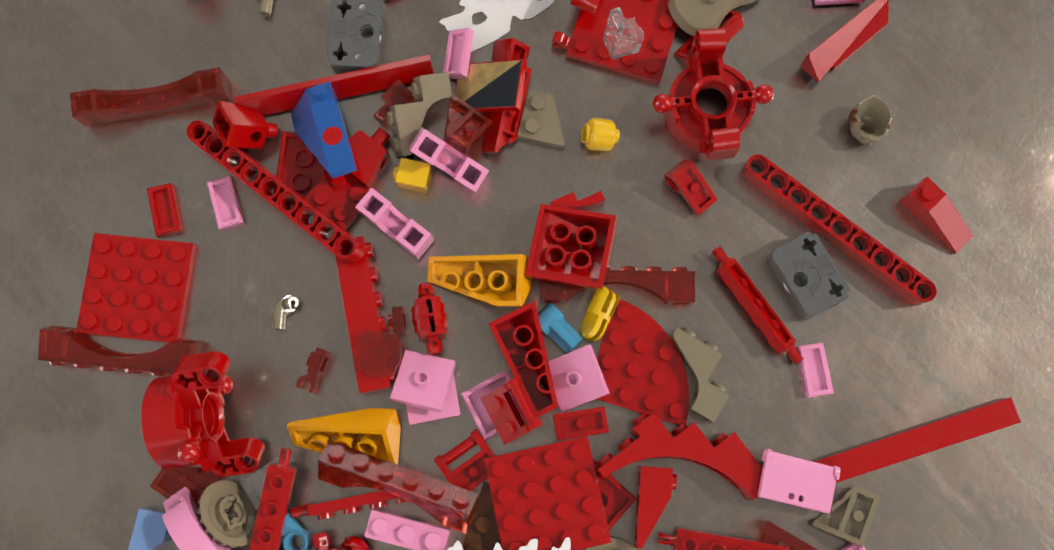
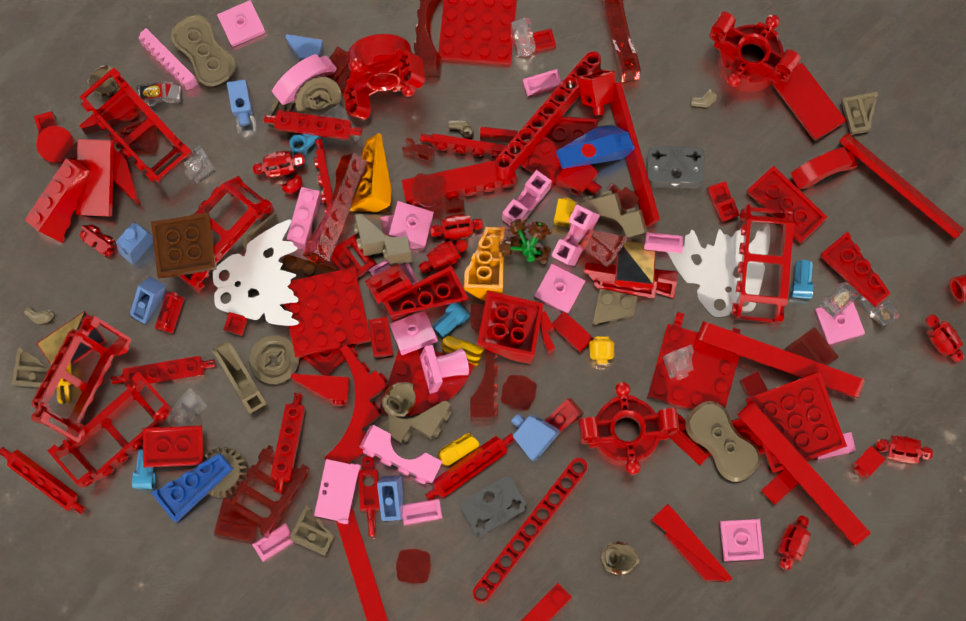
camera: 90 degrees right, 5 degrees down
none -> dark tan arch [353,214,412,267]
none -> red piece [358,456,380,537]
none -> bright pink arch [359,425,442,485]
none -> medium blue slope [377,475,404,521]
none -> dark tan hair [382,382,416,417]
none -> clear red piece [396,548,431,584]
none -> red piece [418,240,468,273]
none -> red plate [420,133,518,159]
none -> bright pink plant [420,345,469,394]
none -> yellow arm [438,433,479,466]
none -> red tile [480,127,518,143]
none -> reddish brown plant [498,219,552,264]
none -> clear red piece [501,375,537,411]
none -> clear arch [511,17,535,56]
none -> medium blue torso [511,413,561,461]
none -> bright pink plate [534,264,585,314]
none -> red slope [552,312,593,352]

